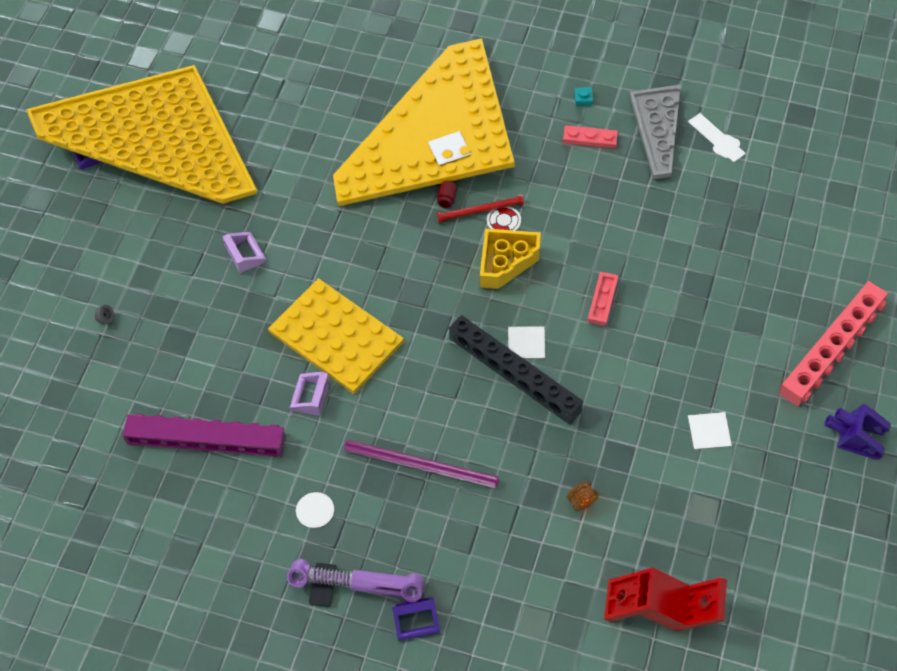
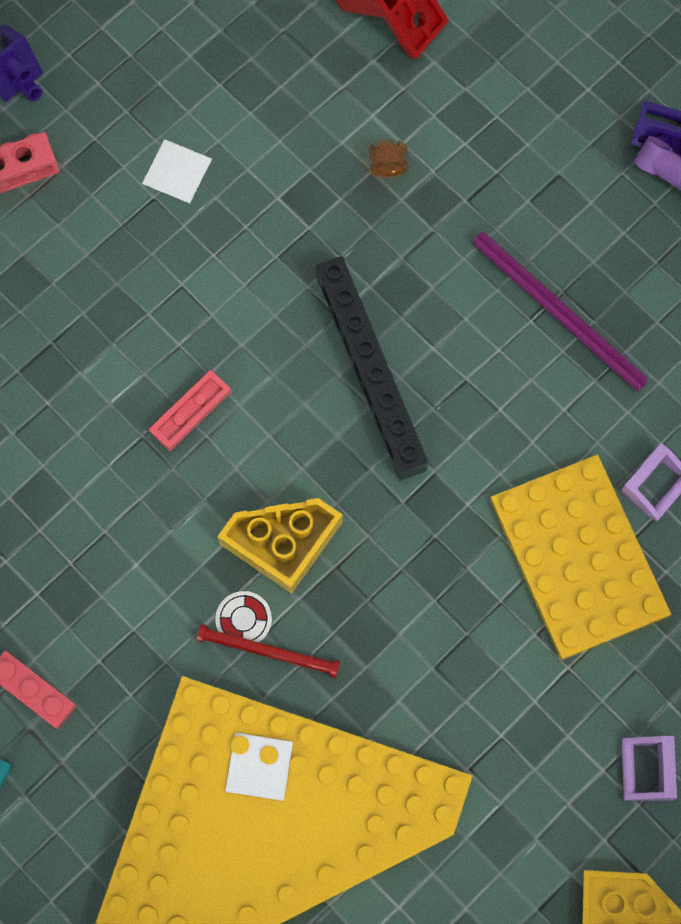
camera: 155 degrees left, 15 degrees up
dark red brick [437,181,458,208] -> none
white sticker [508,326,545,358] -> none

